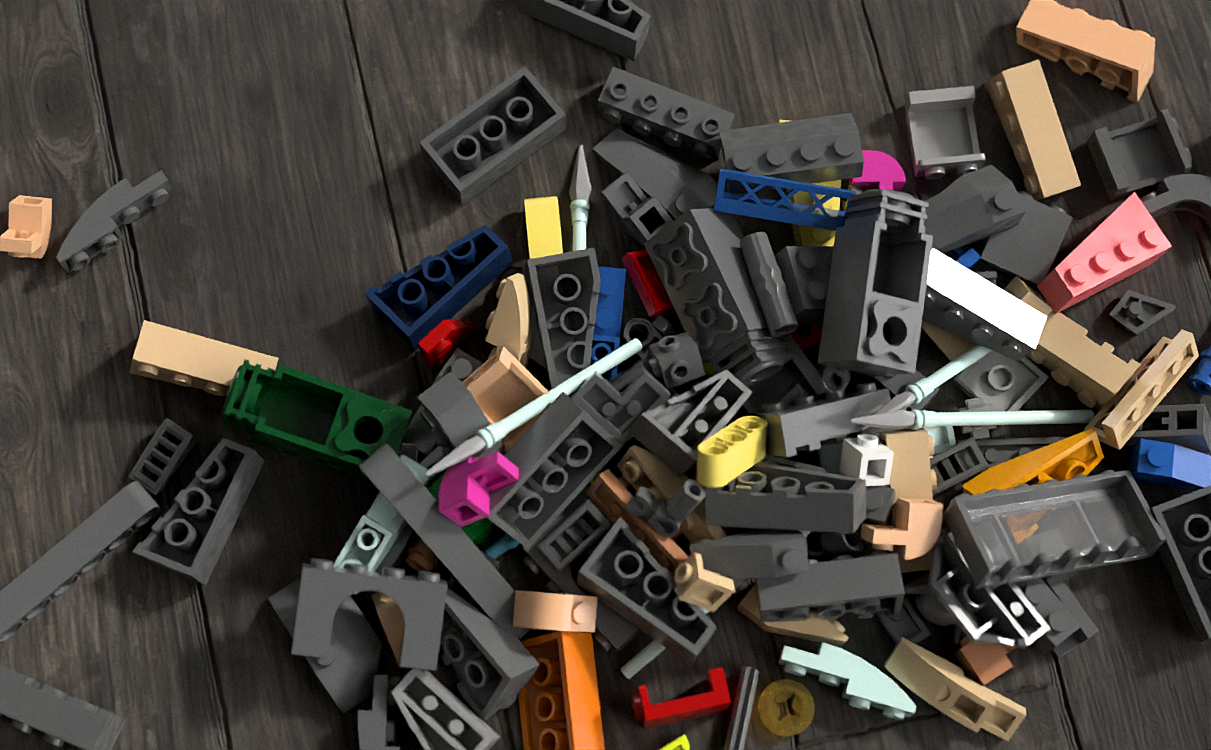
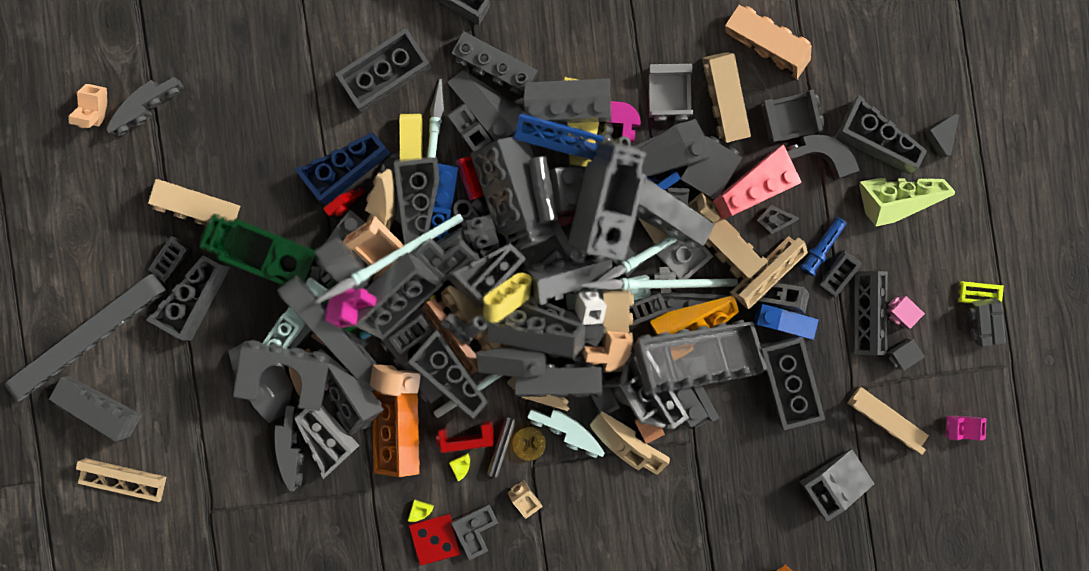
camera: 10 degrees right, 15 degrees up
tan bracket [675,552,735,612] -> none

